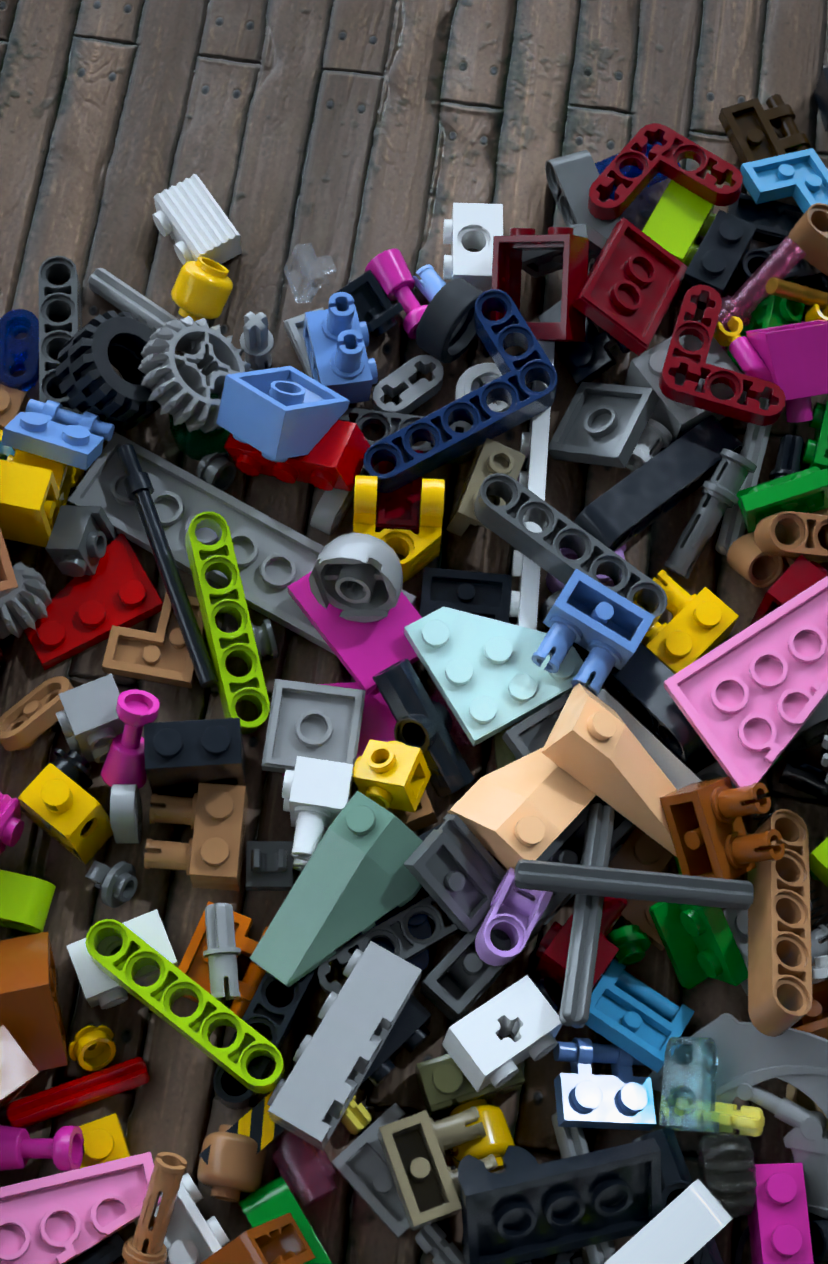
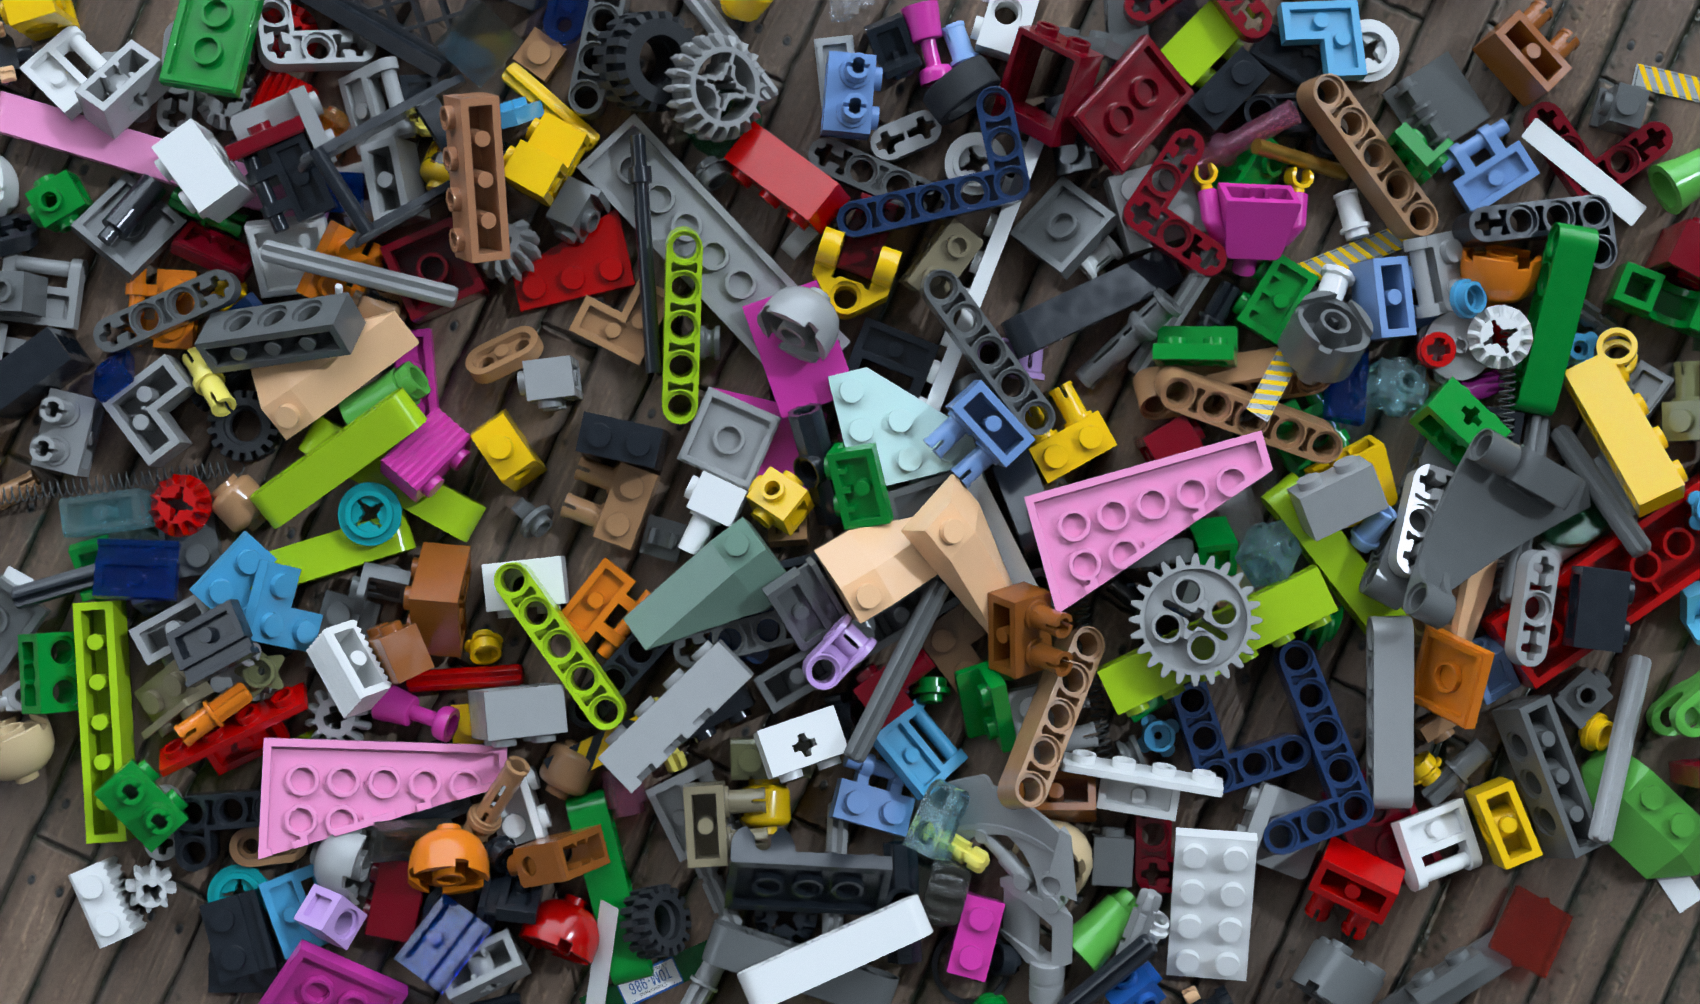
camera: 20 degrees right, 20 degrees up
medium blue plate [1,399,115,471] -> none
black plate [52,747,94,787] -> none
dark pink piece [101,689,160,789] -> none
light grey beam [110,784,142,844] -> none
light grey axle [203,903,241,1001] -> none
medium blue slope [216,366,350,462] -> none
light grey axle [240,311,274,371] -> none
dark grey axle [514,859,754,910] -> none
none -> light grey brick [468,682,568,748]
none -> green bracket [824,442,894,530]

